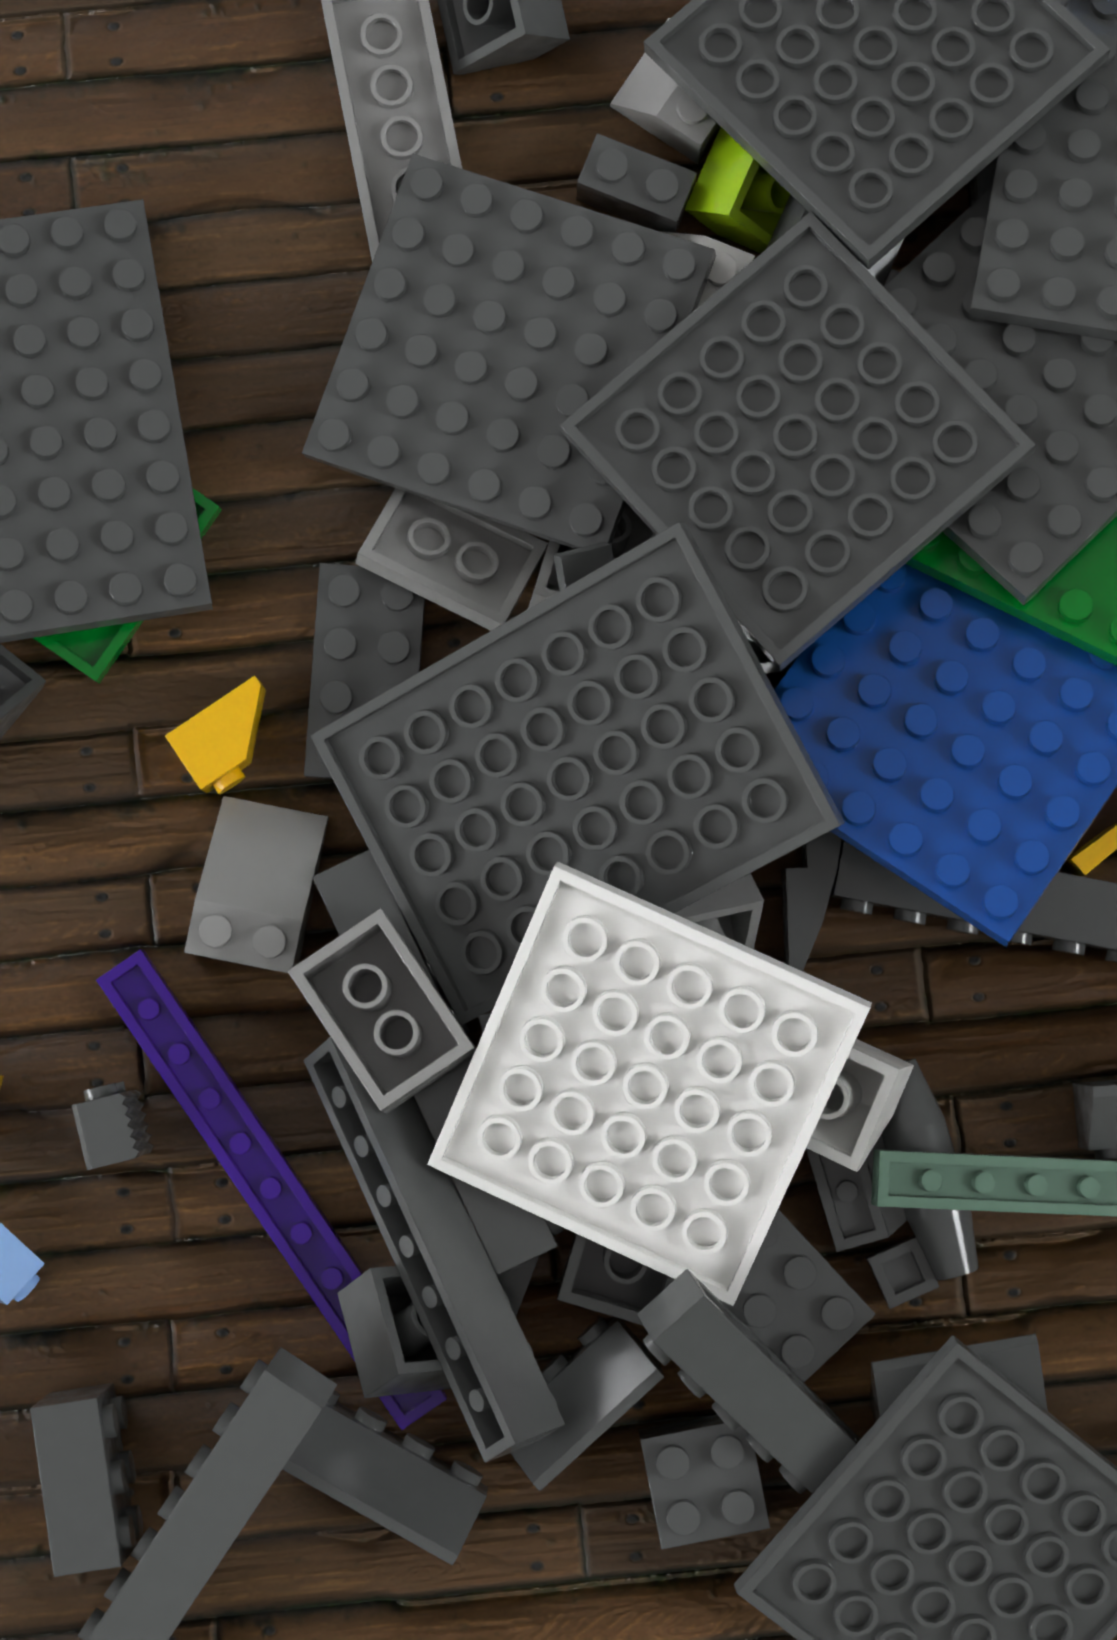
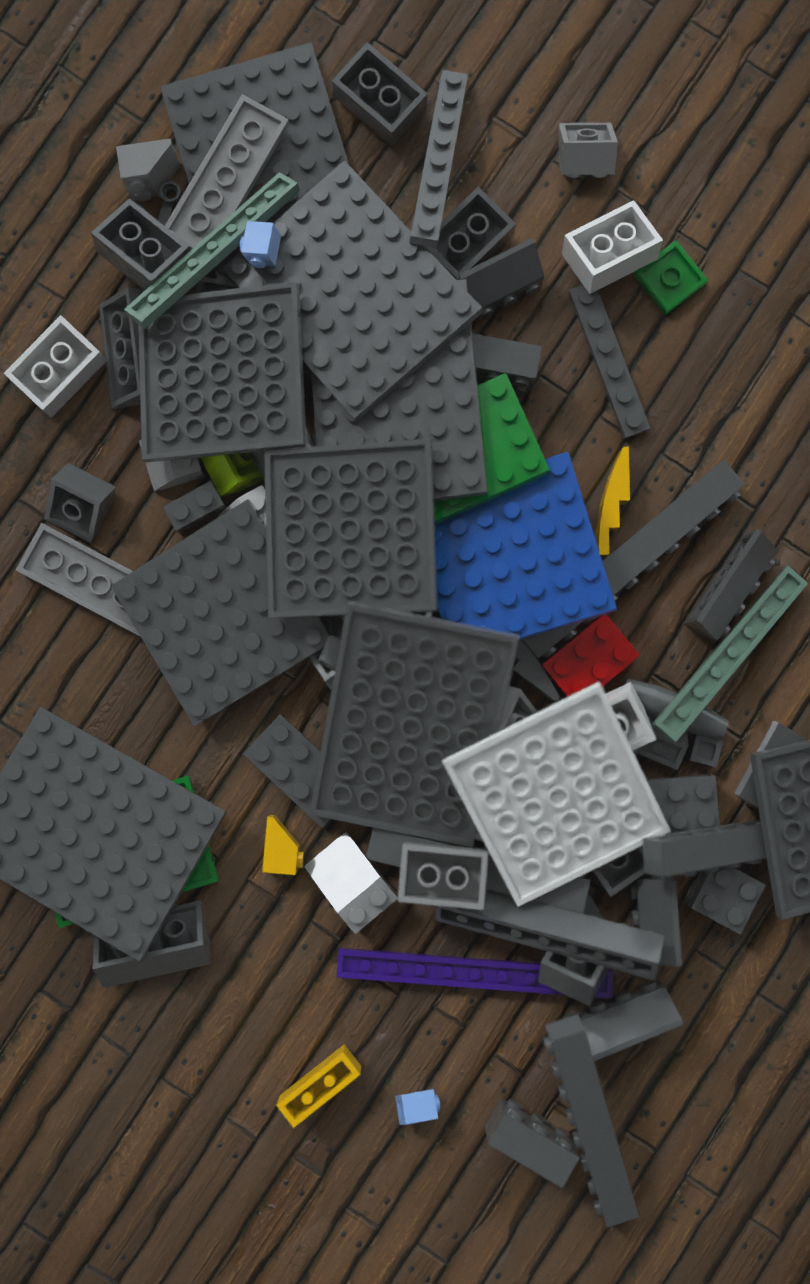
camera: 50 degrees left, 0 degrees up
dark grey brick [71,1081,154,1170] -> none
light grey plate [355,488,548,631] -> none
none -> red brick [541,614,640,699]

